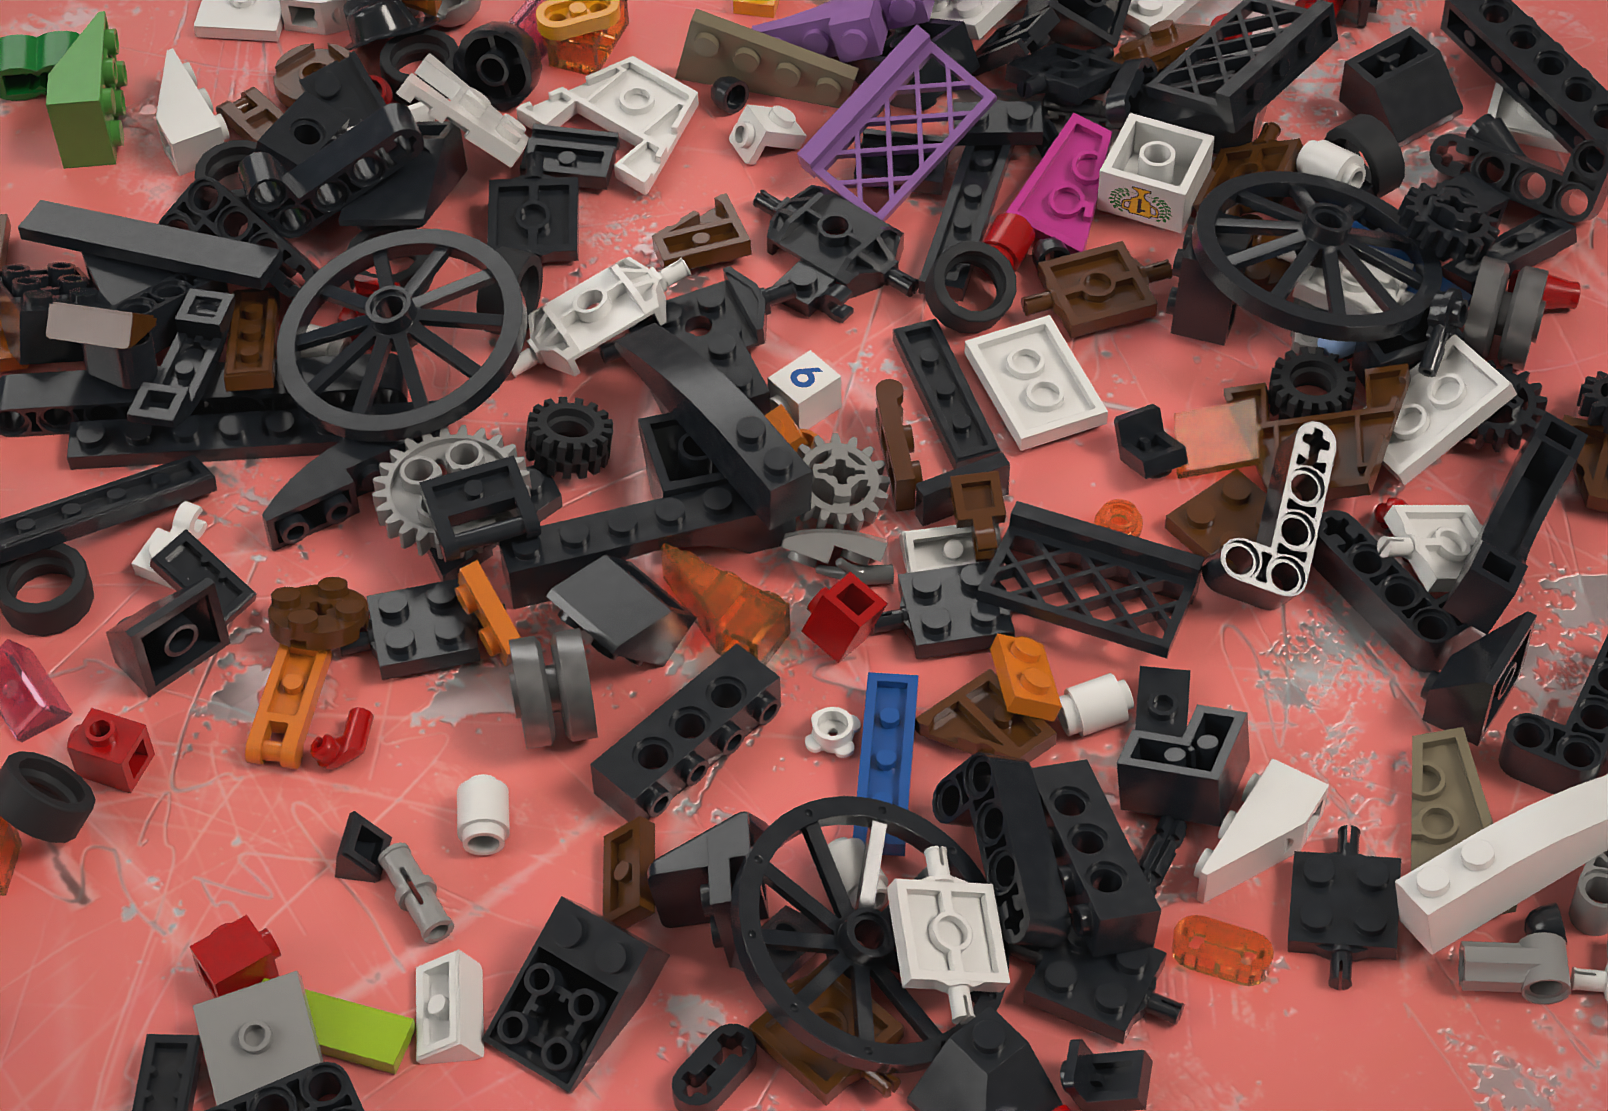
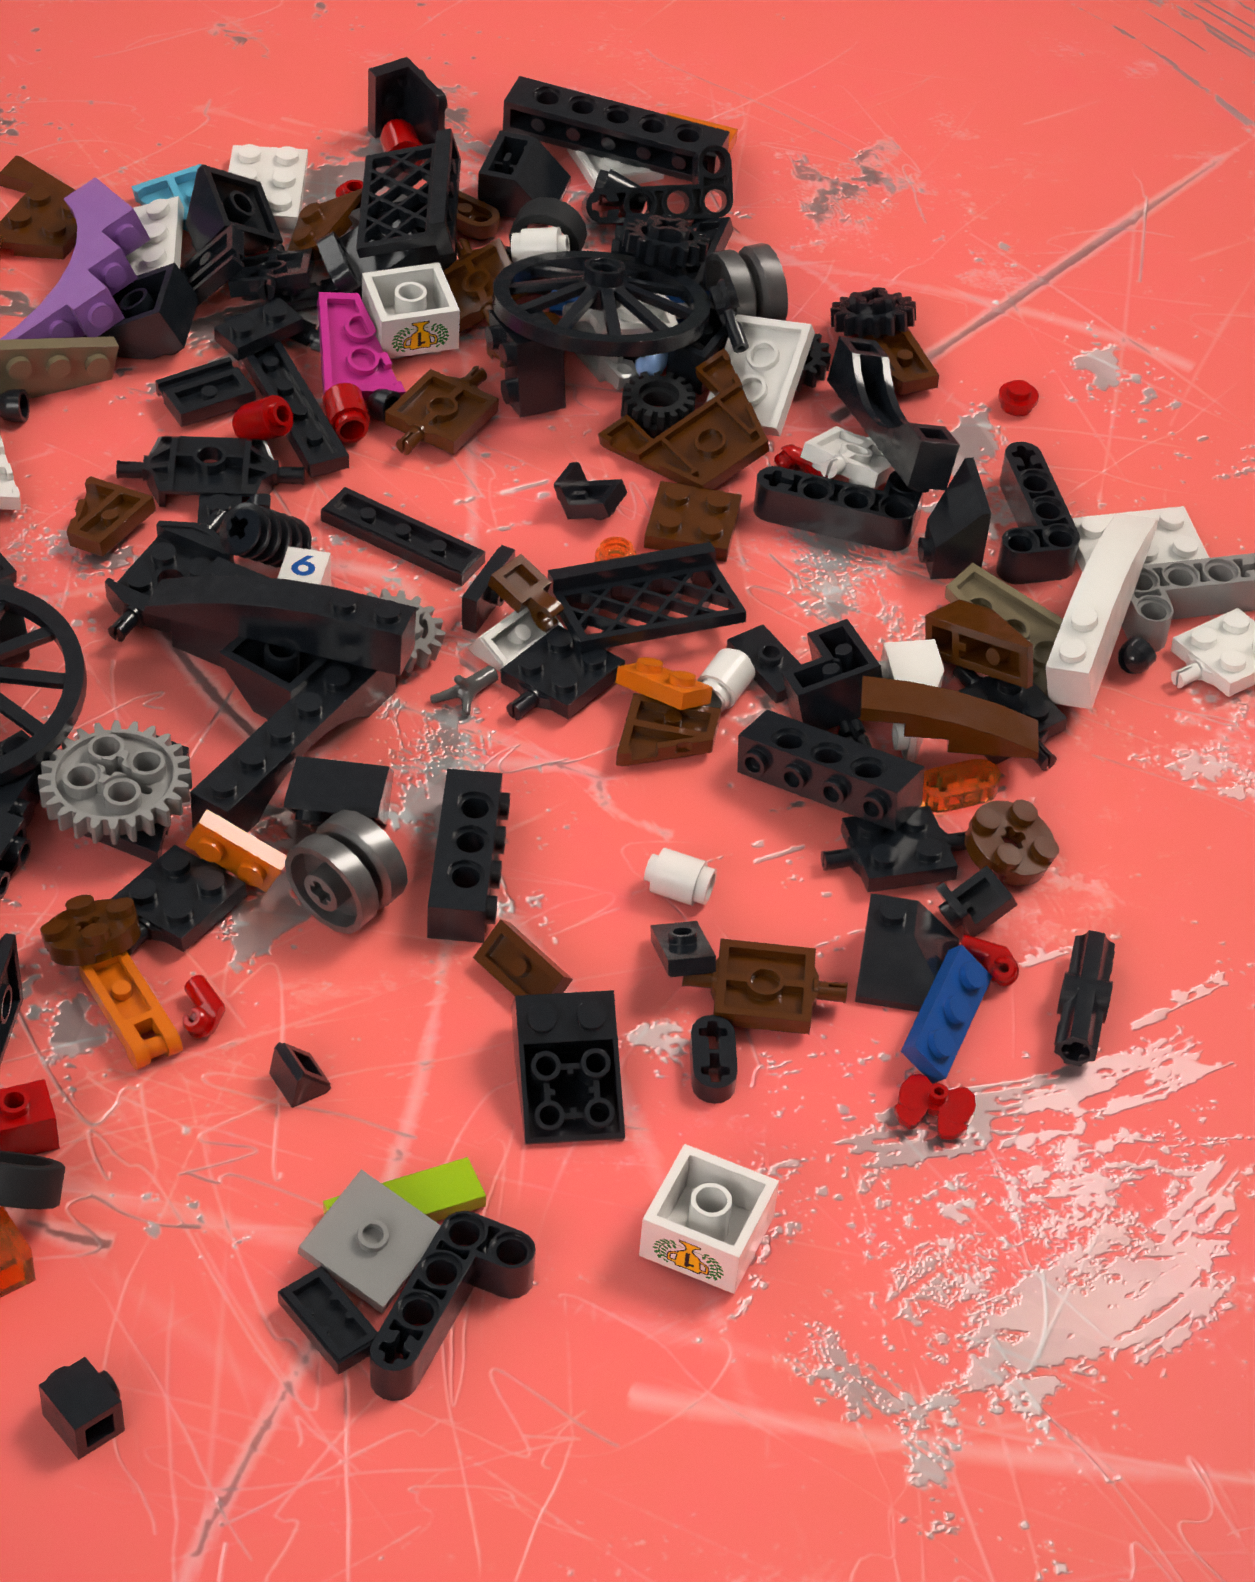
camera: 45 degrees left, 5 degrees down
red brick [190,914,281,998] -> none
light grey pin [378,842,454,944] -> none
white slope [416,949,484,1065] -> none
black plate [419,455,542,562] -> none
white brick [457,774,510,855] -> none
white plate [511,257,691,378] -> none
black tyre [525,397,613,479] -> none
black piece [647,811,769,968] -> none
clear orange slope [661,543,791,665] -> none
white bracket [729,104,807,165] -> none
black wheel [731,796,1009,1073] -> none
light grey slope [782,529,887,568] -> none
medium lavender fence [797,24,997,222] -> none
red brick [801,571,888,663] -> none
white plate [805,707,861,758] -> none
blue plate [853,672,919,856] -> none
reddish brown plate [876,379,923,512] -> none
white plate [887,846,1010,1025] -> none
black tyre [925,241,1017,333] -> none
black beam [932,752,1071,949] -> none
white plate [964,315,1108,451] -> none
clear orange piece [1174,398,1264,479] -> none
black beam [1202,421,1336,610] -> none
light grey piece [1458,932,1571,1004] -> none
none -> black piece [219,503,312,568]
none -> red brick [232,395,293,441]
none -> reddish brown plate [456,191,500,241]
none -> reddish brown slope [860,676,1039,759]
none -> reddish brown slope [925,599,1033,689]
none -> reddish brown plate [964,800,1059,886]

